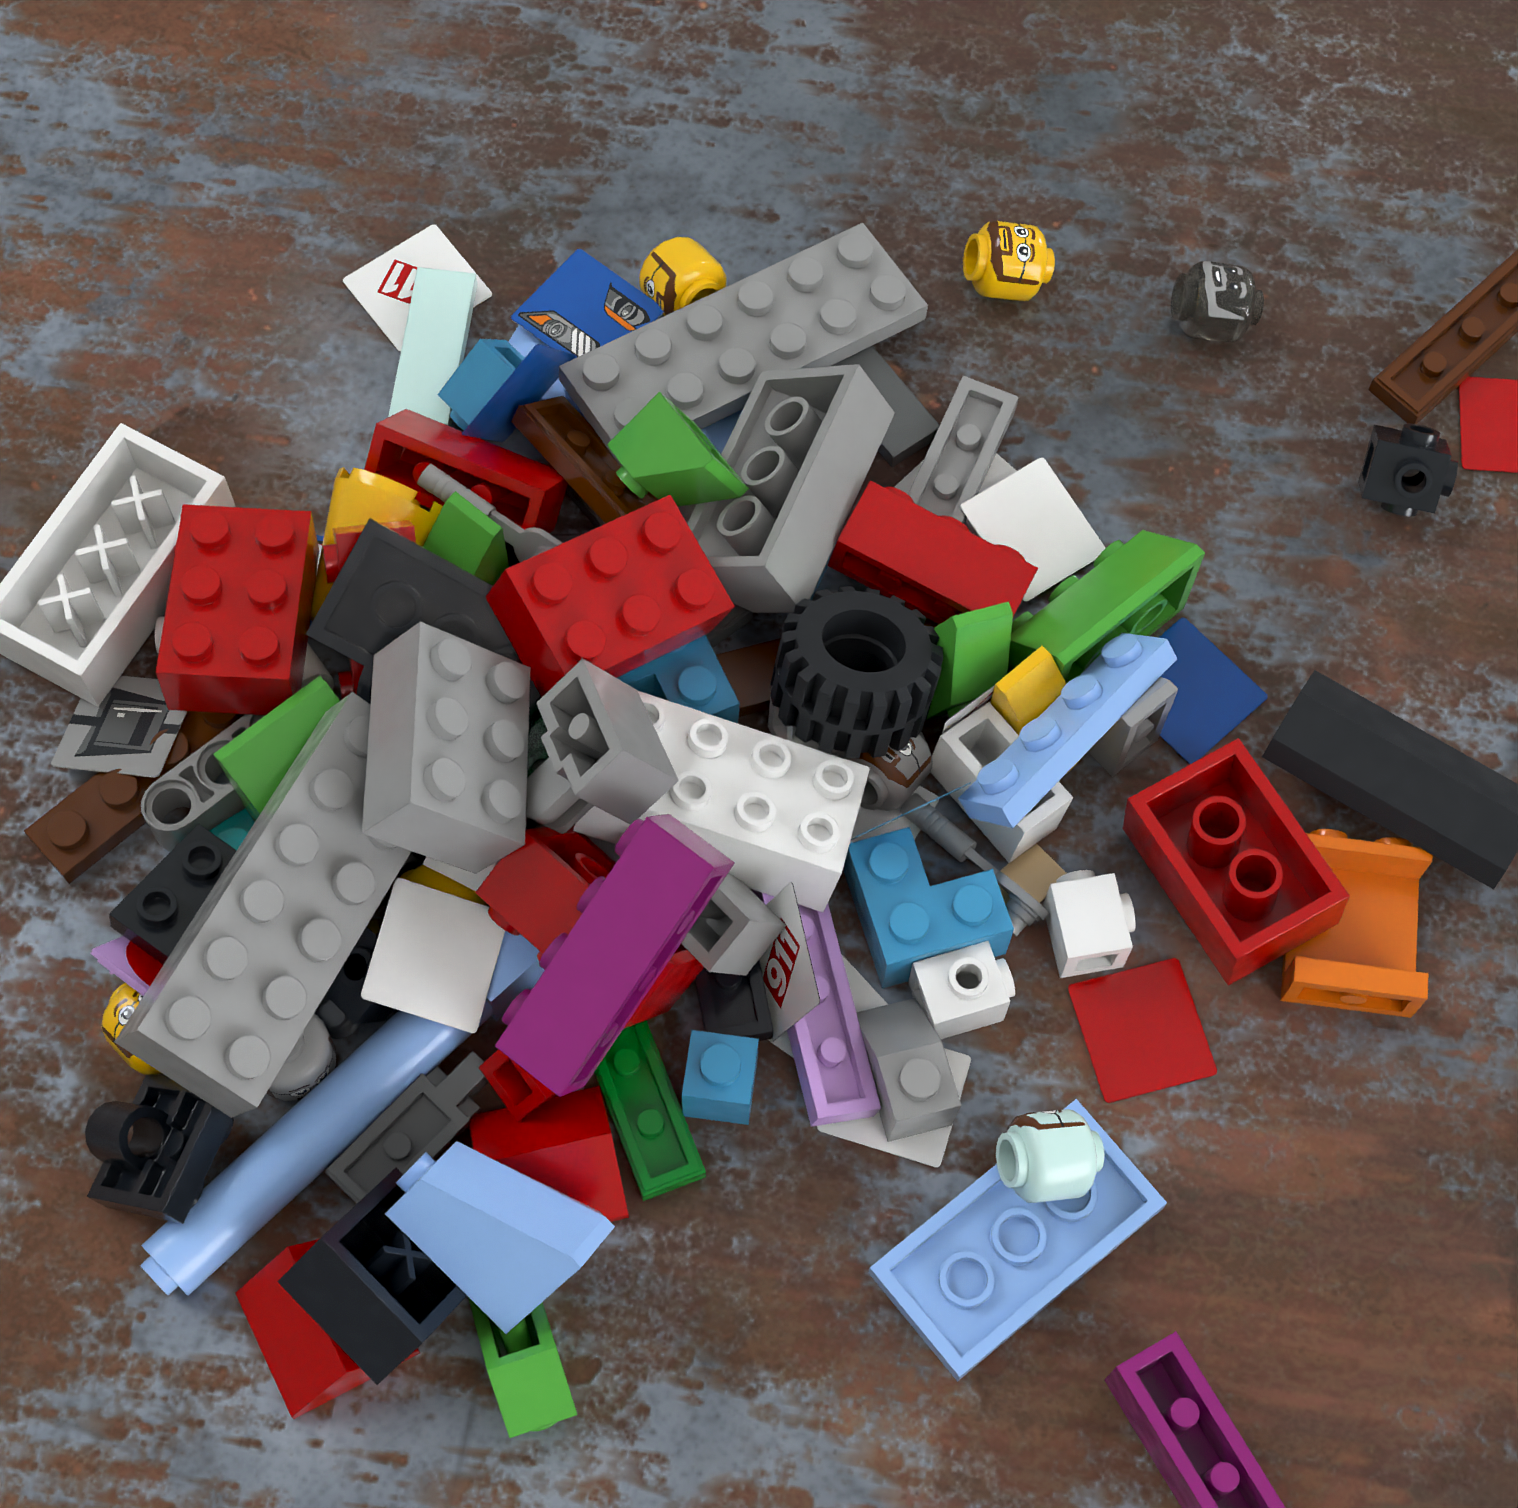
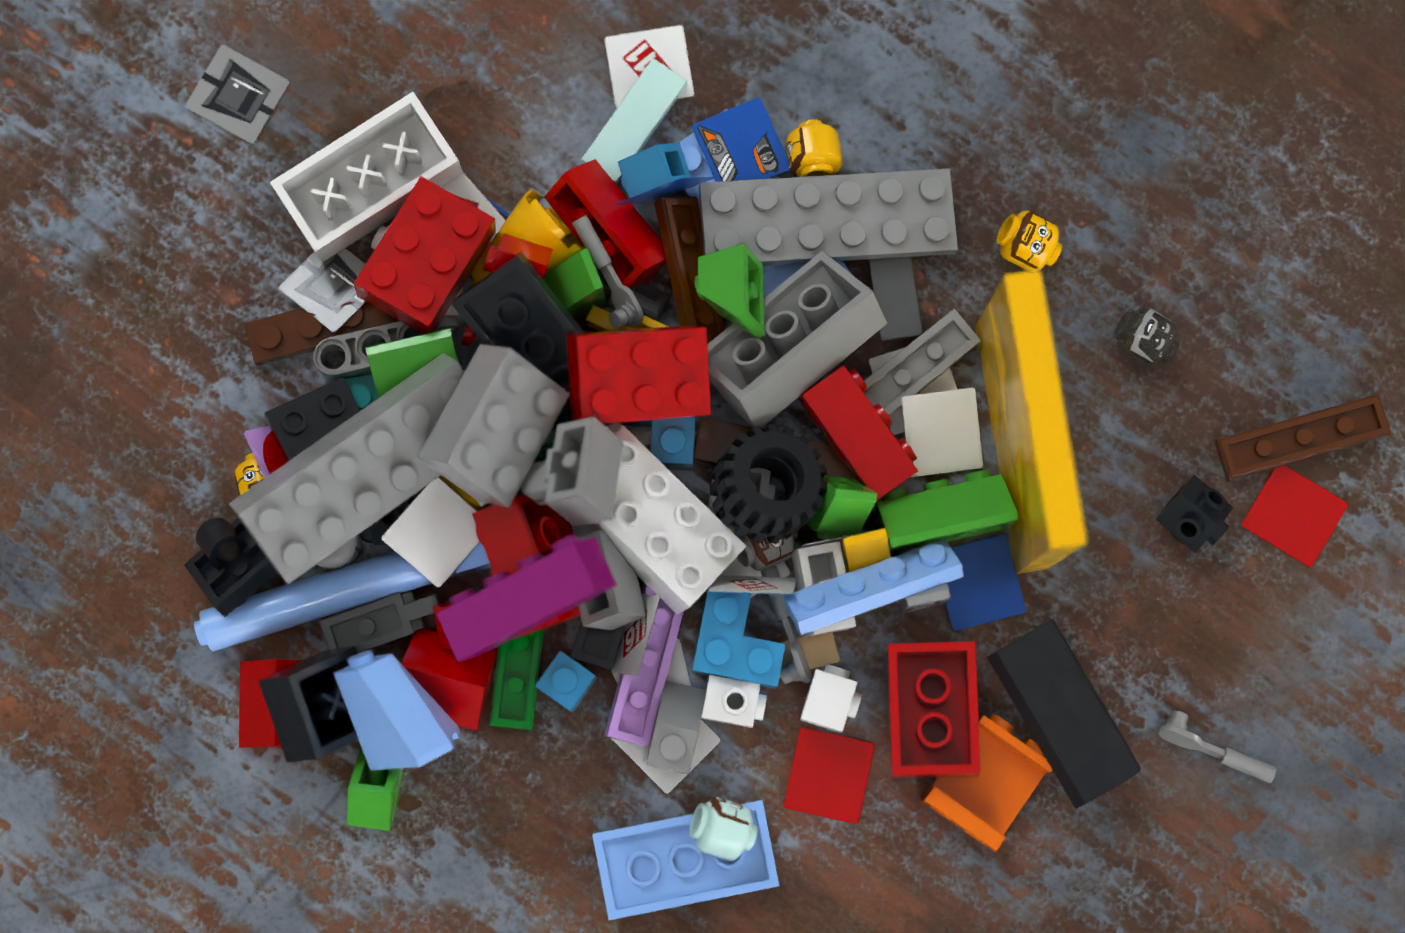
camera: 30 degrees right, 15 degrees up
none -> yellow tile [975,270,1087,574]

